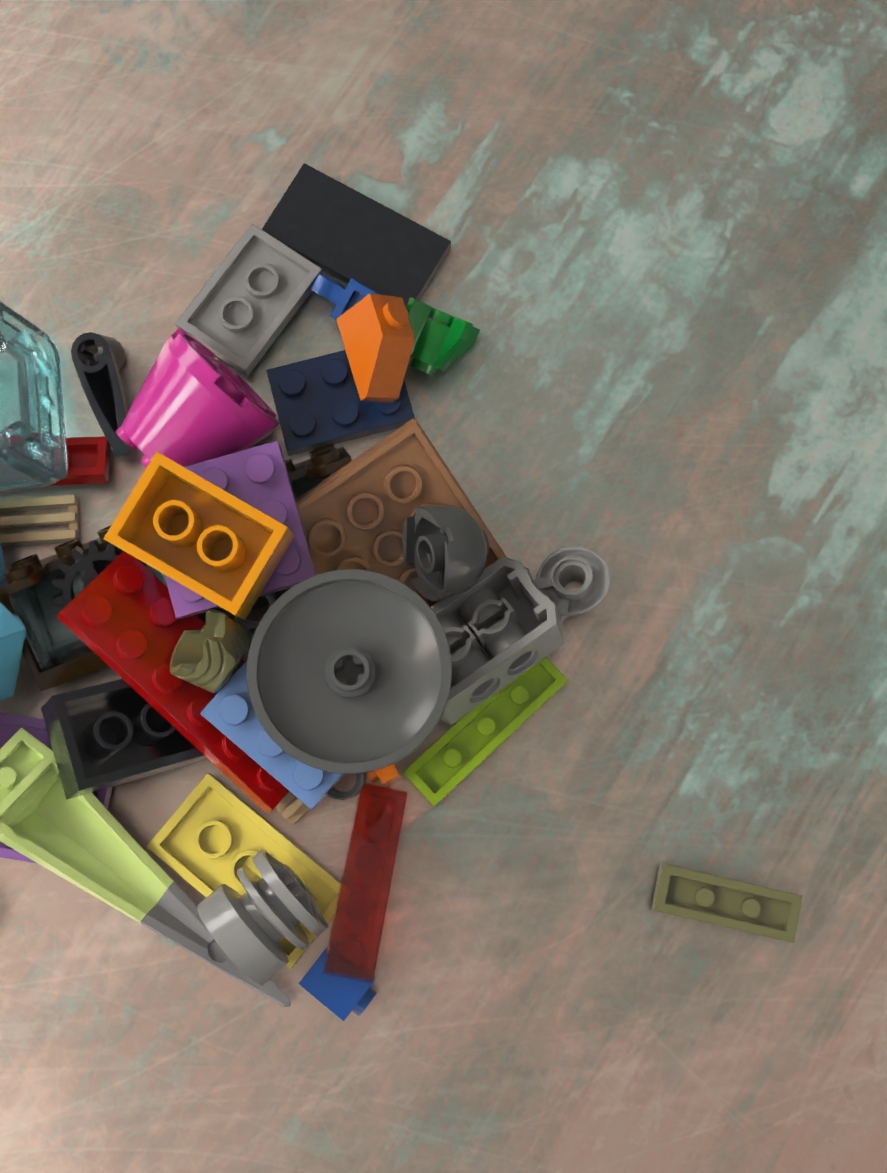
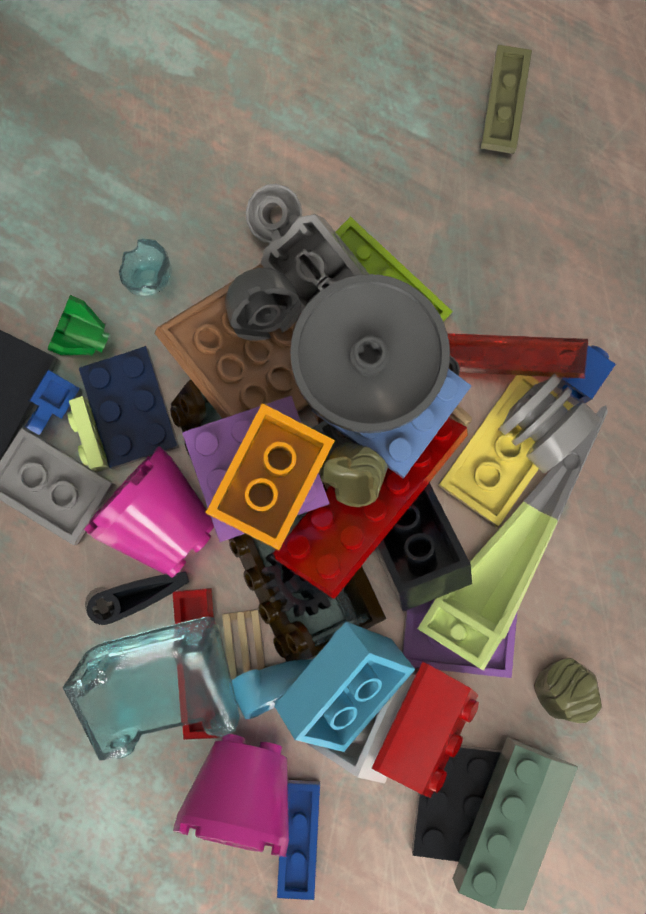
camera: 90 degrees left, 5 degrees up
orange slope [336,293,415,402] -> none
none -> yellowish green plate [67,396,109,472]
none -> clear light blue hair [119,238,172,296]

